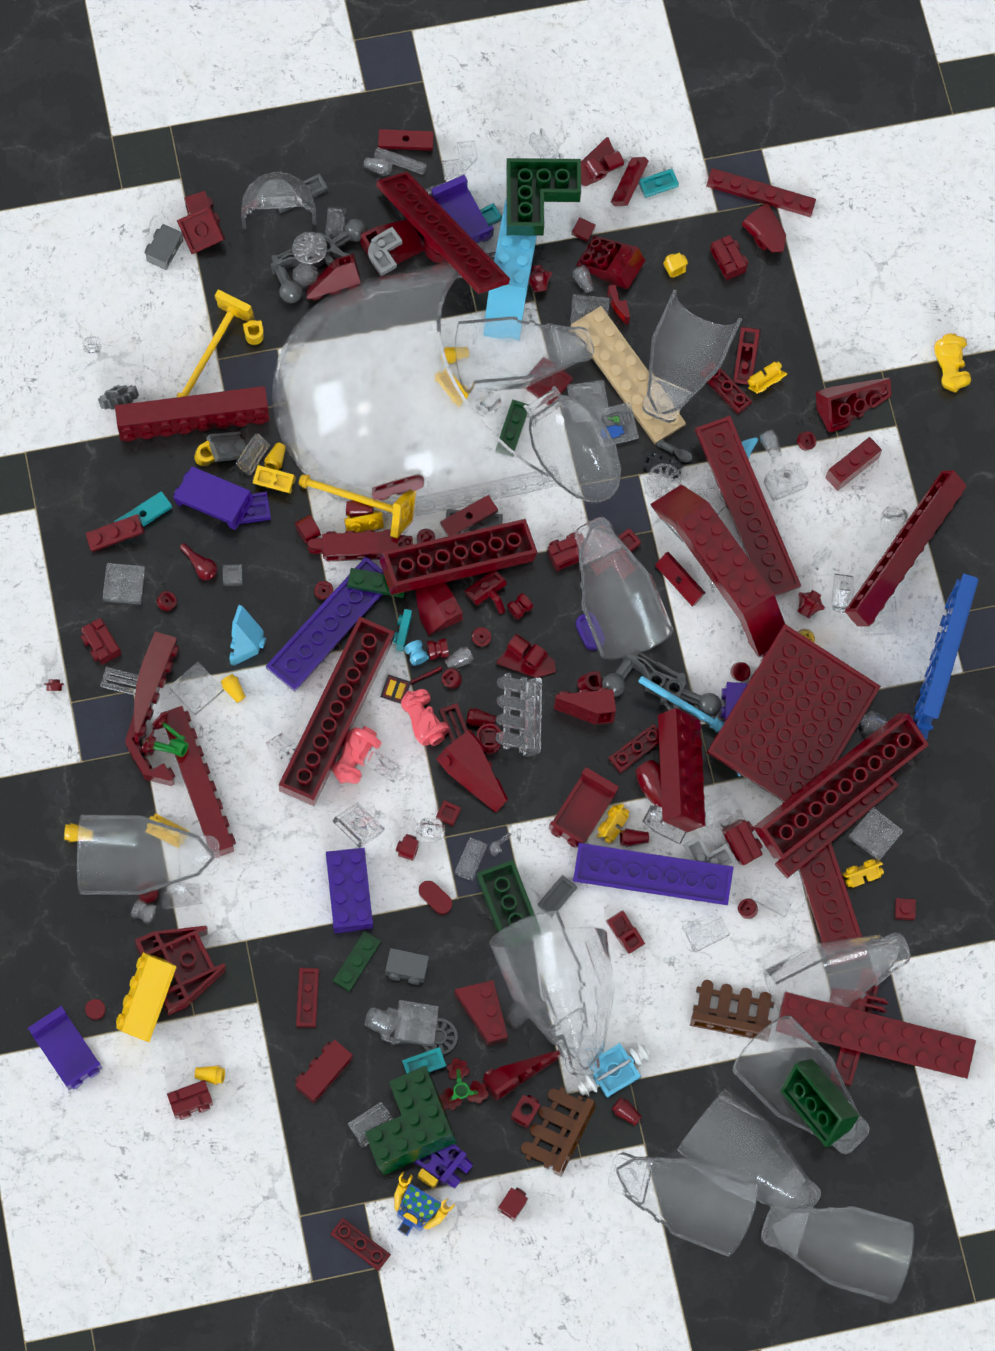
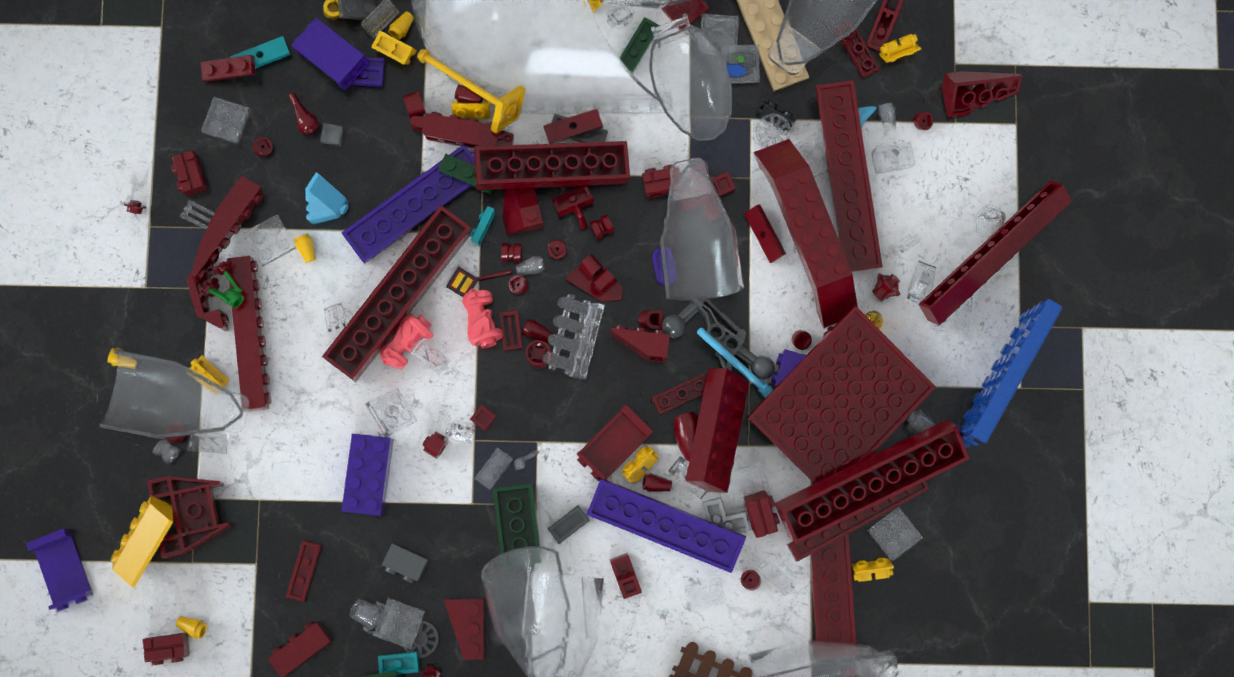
camera: 15 degrees right, 10 degrees up
dark red tile [85,999,106,1020] -> none
dark red tile [314,581,334,601] -> none
dark green plate [333,931,381,992] -> none
hinge [372,474,424,501] -> none
medium azure wheel [404,640,429,666] -> none
dark red tile [417,529,436,543] -> none
dark red tile [419,881,452,915] -> none
dark red wedge [436,730,508,813] -> none
dark grey piece [656,439,692,463] -> none
dark red brick [825,437,882,491] -> none
dark red plate [895,898,916,920] -> none
yellow animal [934,333,971,392] -> none

